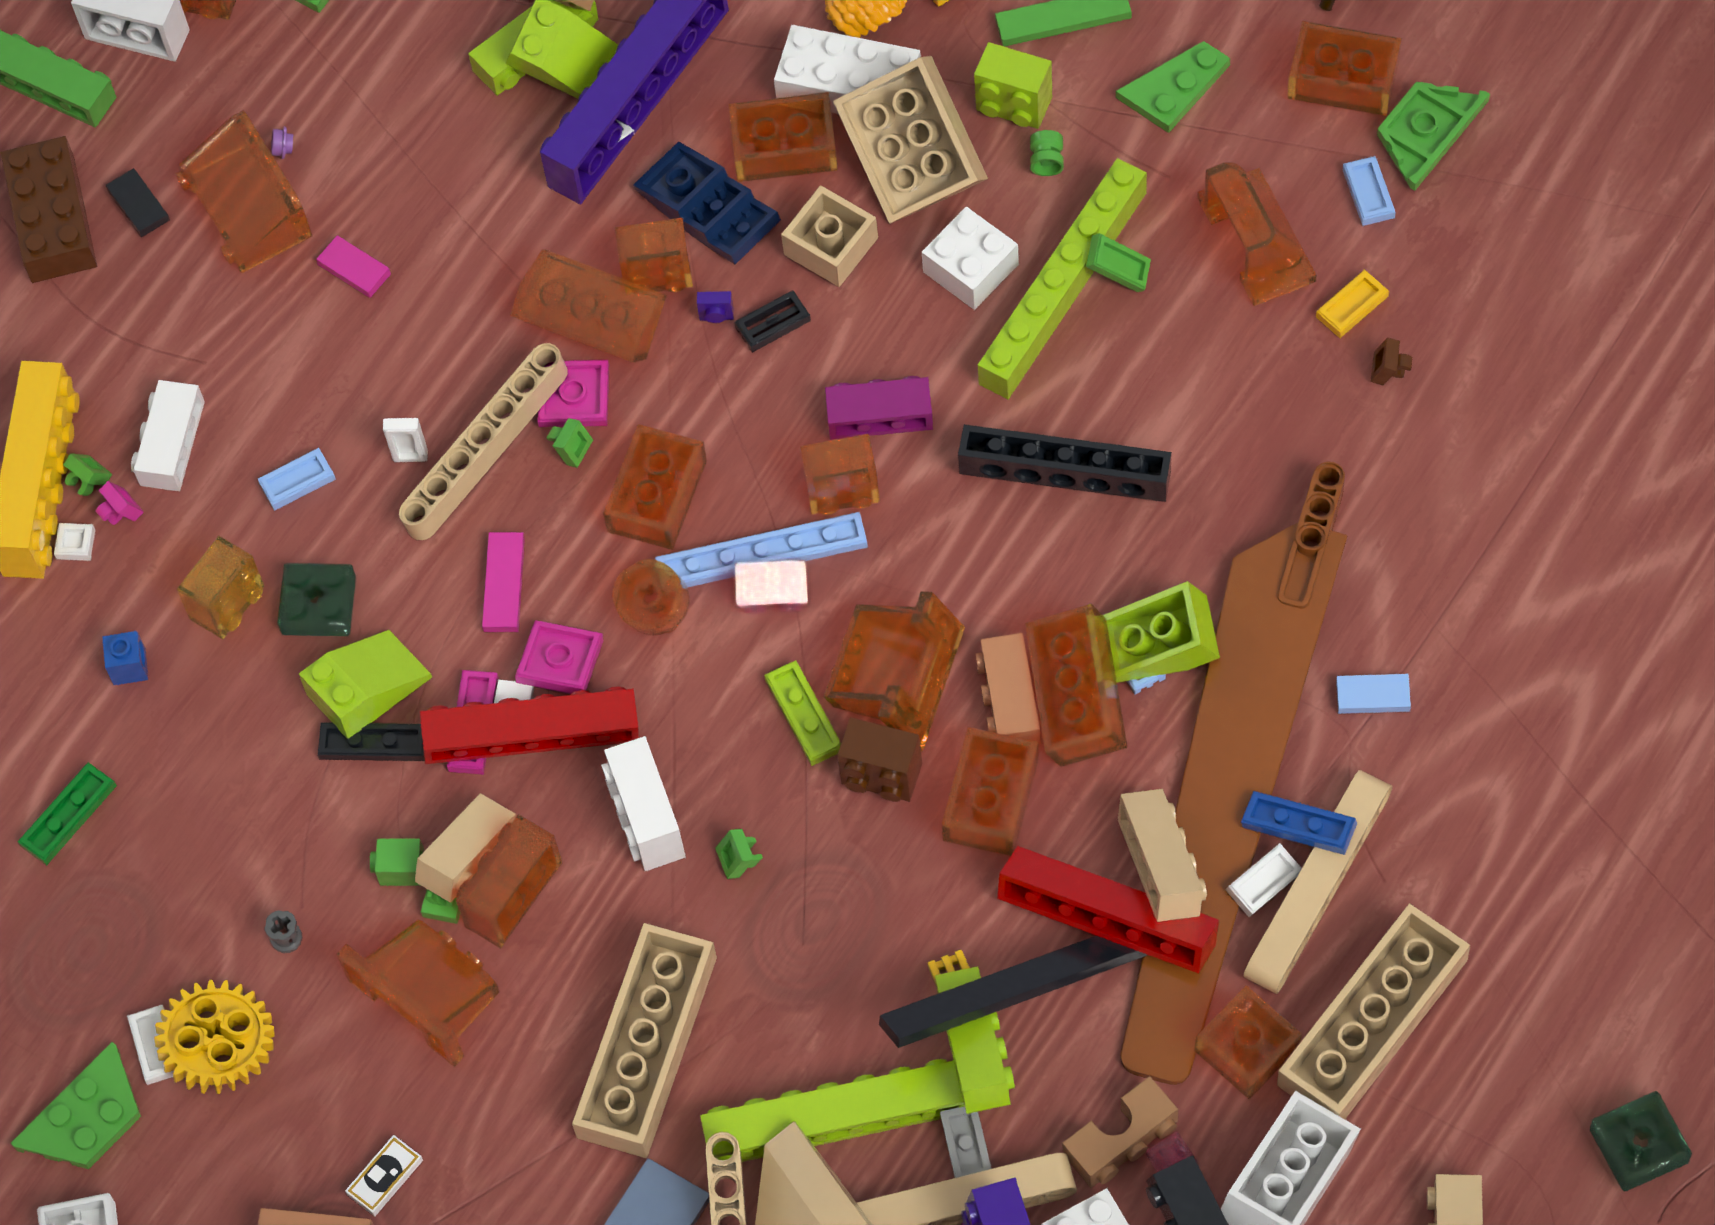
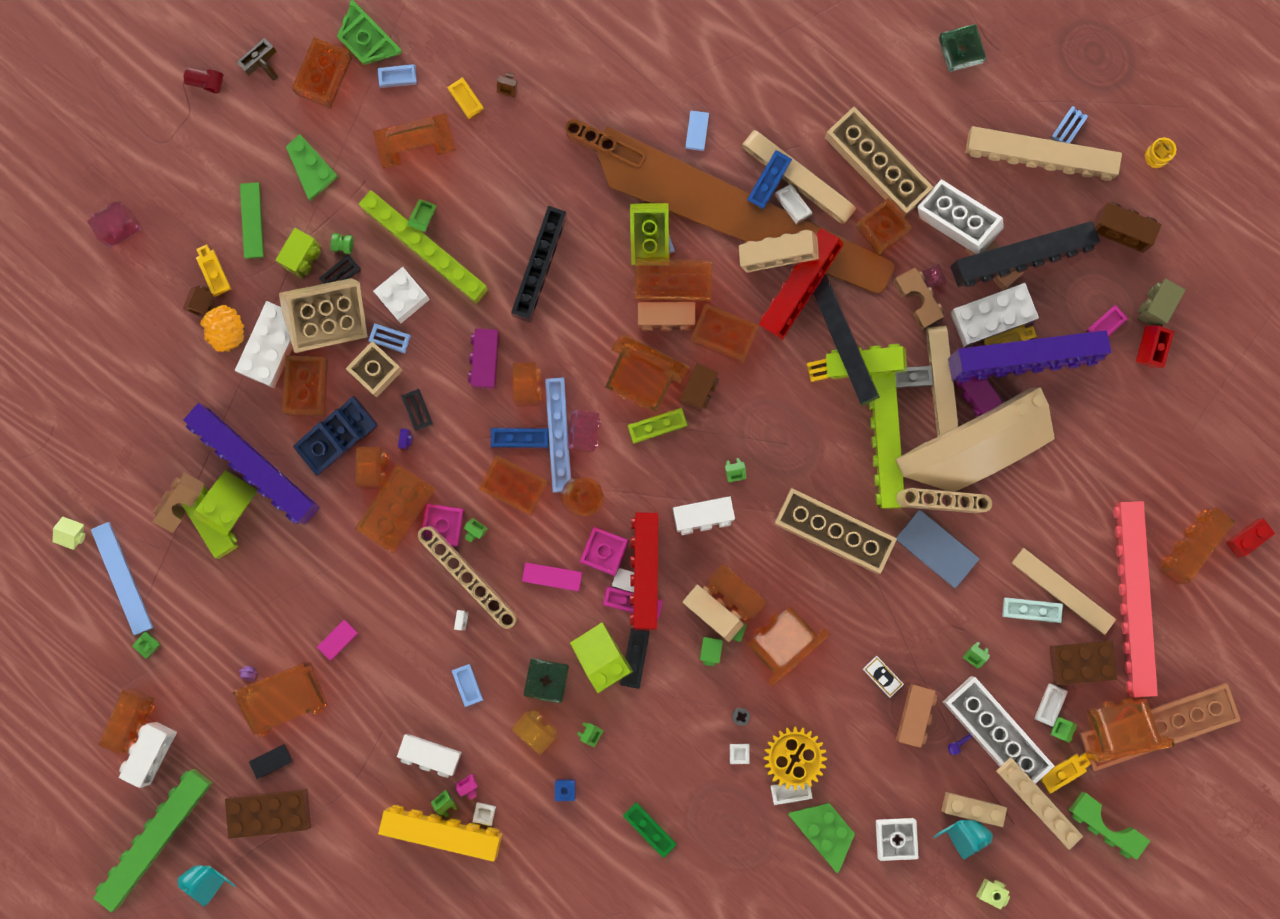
camera: 85 degrees left, 20 degrees up
none -> black tile [319,254,361,284]
none -> light blue tile [368,323,411,354]
none -> blue tile [491,428,549,448]
none -> bright green tile [577,723,604,747]
none -> white tile [730,744,750,764]

